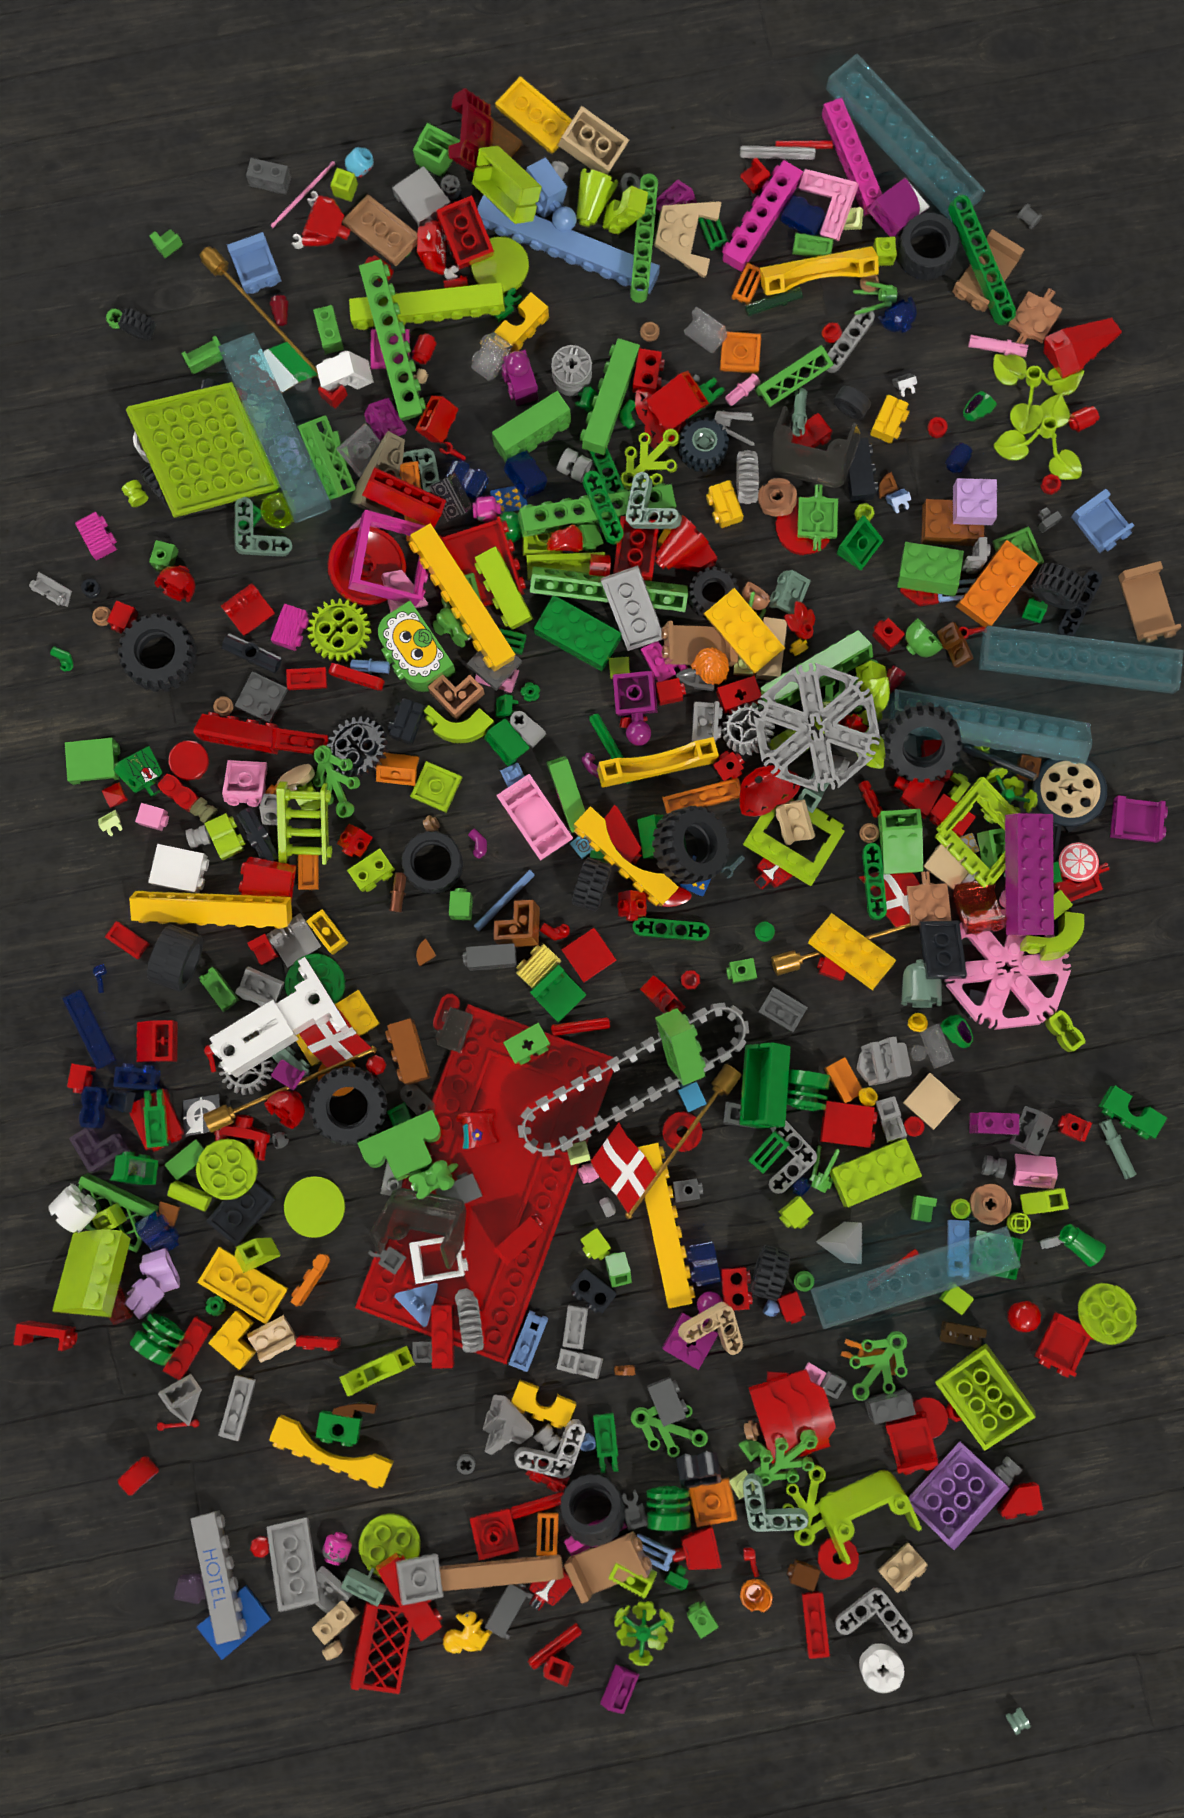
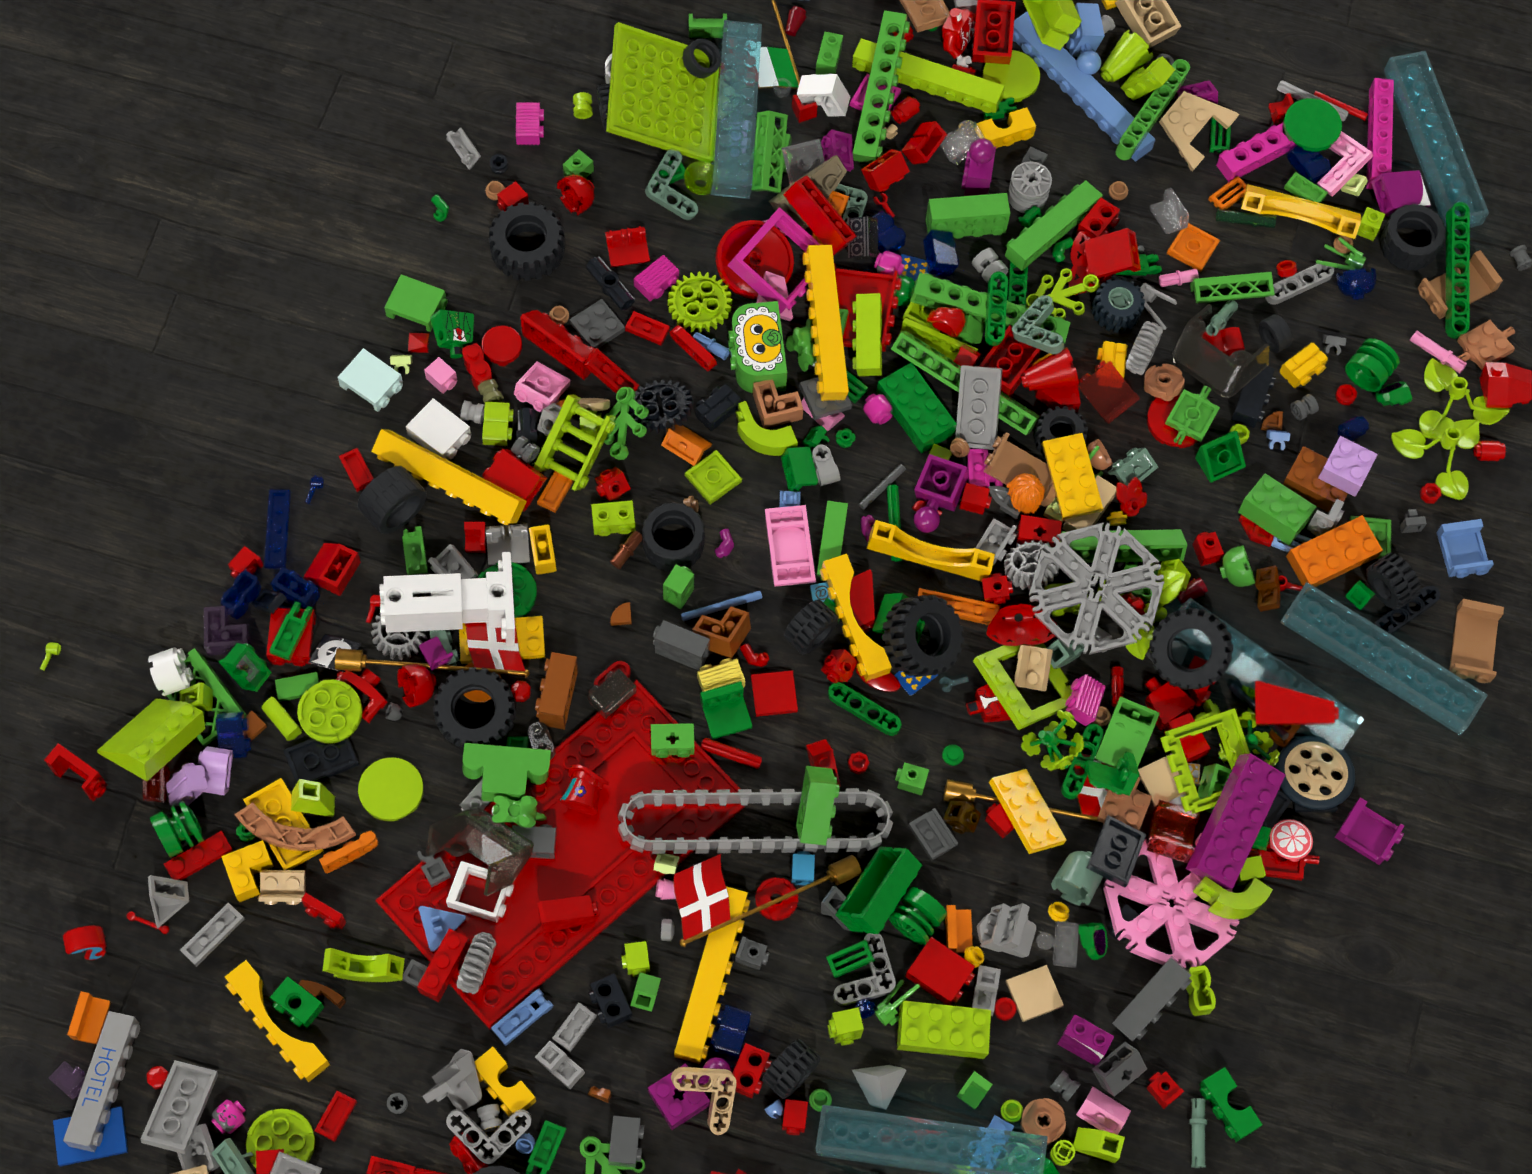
camera: 20 degrees right, 15 degrees down
none -> orange panel [67,991,111,1044]
none -> nougat tile [235,802,356,851]
none -> red tile [314,1091,357,1142]
none -> light aqua panel [338,348,403,412]
none -> dark grey wheel [511,436,540,464]
none -> black tyre [682,39,721,78]
none -> dark grey bar [858,464,906,510]
none -> dark pink head [863,394,893,425]
none -> red piece [902,121,947,164]
none -> dark brown brick [943,801,981,834]
none -> medium nougat plate [950,438,970,458]
none -> dark grey plate [1021,146,1048,165]
none -> lime plant [1021,709,1084,771]
none -> dark pink brick [1065,674,1105,726]
none -> clear red panel [1078,360,1141,424]
none -> green bracket [1085,751,1140,796]
none -> dark grey brick [1112,956,1192,1042]
none -> red slope [1255,681,1339,725]
none -> green tile [1283,98,1342,152]
none -> dark grey wheel [1290,394,1319,421]
none -> green wheel [1345,338,1400,392]

